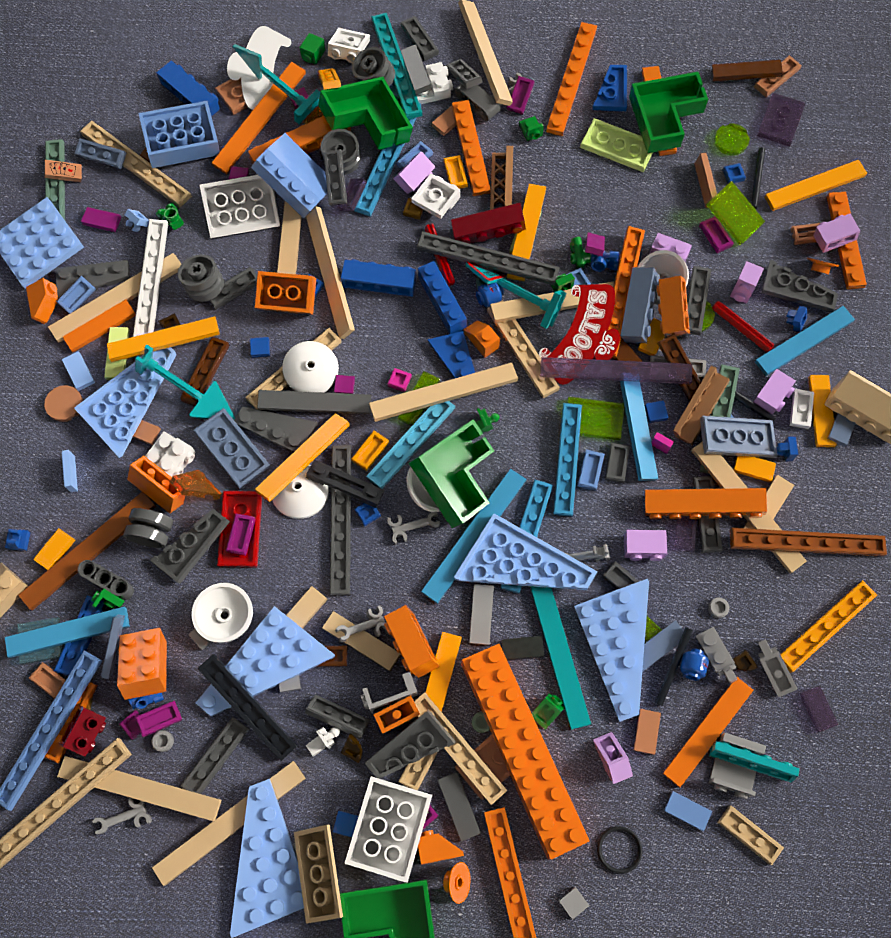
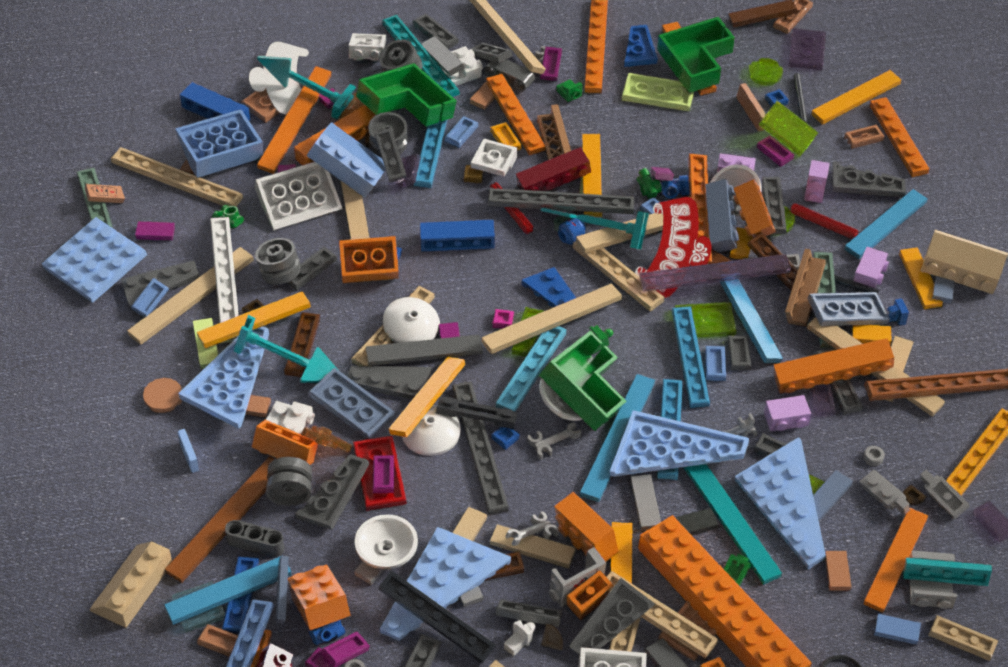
camera: 15 degrees left, 20 degrees down
blue tile [5,529,31,551] -> none
orange slope [26,278,58,324] -> none
light orange tile [33,528,76,570] -> none
light blue tile [62,351,95,391] -> none
orange tile [63,299,136,353] -> none
sand blue tile [74,138,127,169] -> none
green bracket [90,588,124,609] -> none
light blue tile [125,209,149,232] -> none
blue tile [250,337,270,358] -> none
green brick [299,33,326,65] -> none
tan tile [306,207,355,339] -> none
light orange tile [318,68,341,89] -> none
light orange tile [351,431,389,471] -> none
lavender brick [393,151,435,194] -> none
blue brick [418,261,467,334] -> none
orange slope [463,320,500,358] -> none
sand green tile [472,712,490,733] -> none
green bracket [551,273,575,292] -> none
lavender slope [593,732,633,784] -> none
blue tile [645,401,669,423] -> none
dark pink tile [651,433,674,454] -> none
black piece [655,627,693,706] -> none
blue head [680,649,709,681] -> none
blue tile [786,306,807,332] -> none
white plate [789,389,814,429] -> none
orange piece [807,257,840,274] -> none
lavender brick [814,213,860,253] -> none

